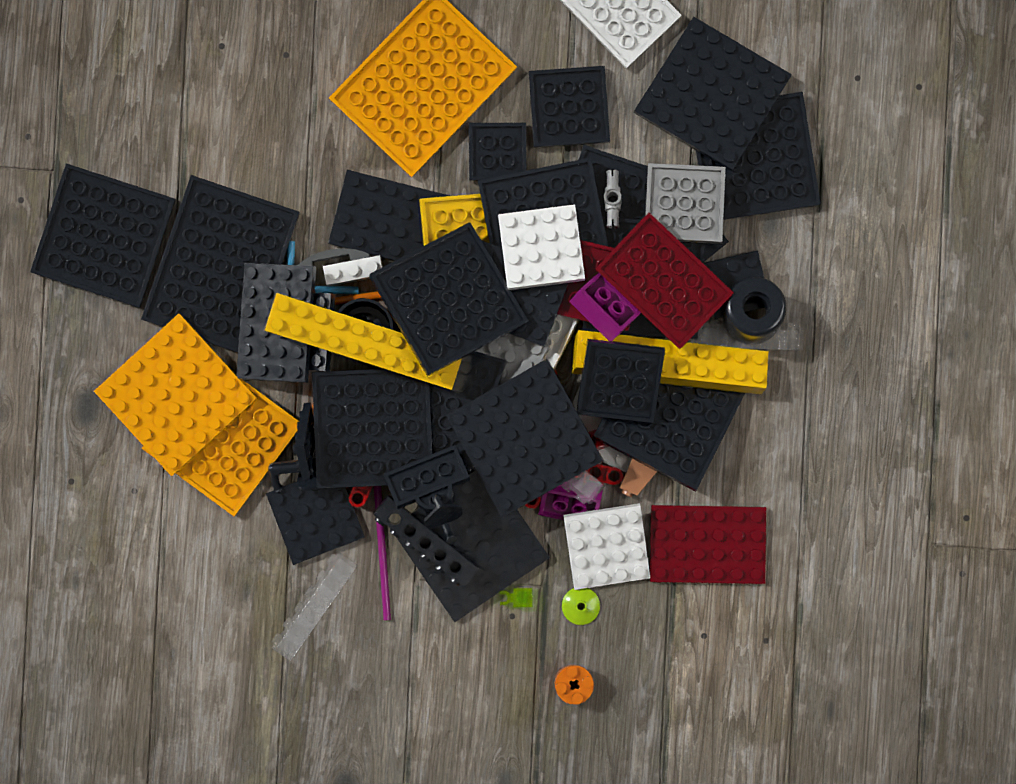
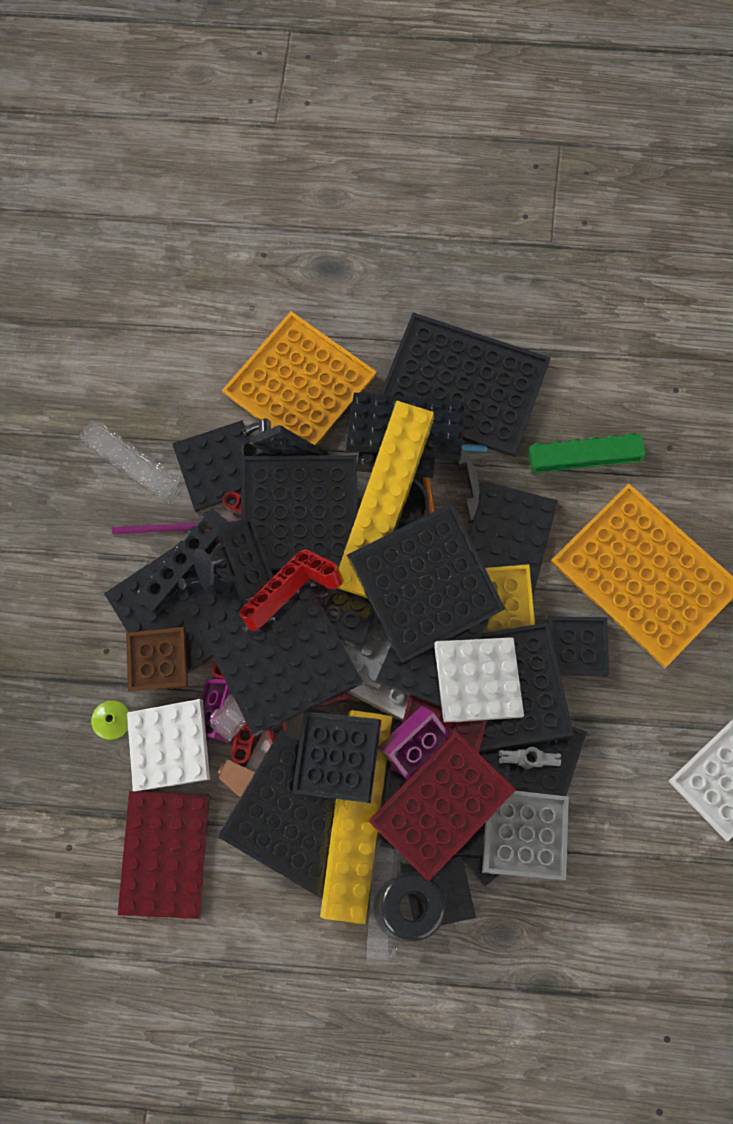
camera: 100 degrees right, 15 degrees down
black plate [30,163,176,308] -> none
light orange plate [94,313,258,476] -> none
dark azure bar [315,286,359,294] -> none
white brick [323,255,383,286] -> none
clear neon green plate [500,588,533,608] -> none
black plate [528,66,610,148] -> none
orange brick [554,665,594,704] -> none
black plate [634,17,792,171] -> none
black plate [695,92,821,220] -> none
none -> reddish brown plate [126,627,188,692]
none -> red beam [240,550,344,631]
none -> green brick [528,433,645,474]

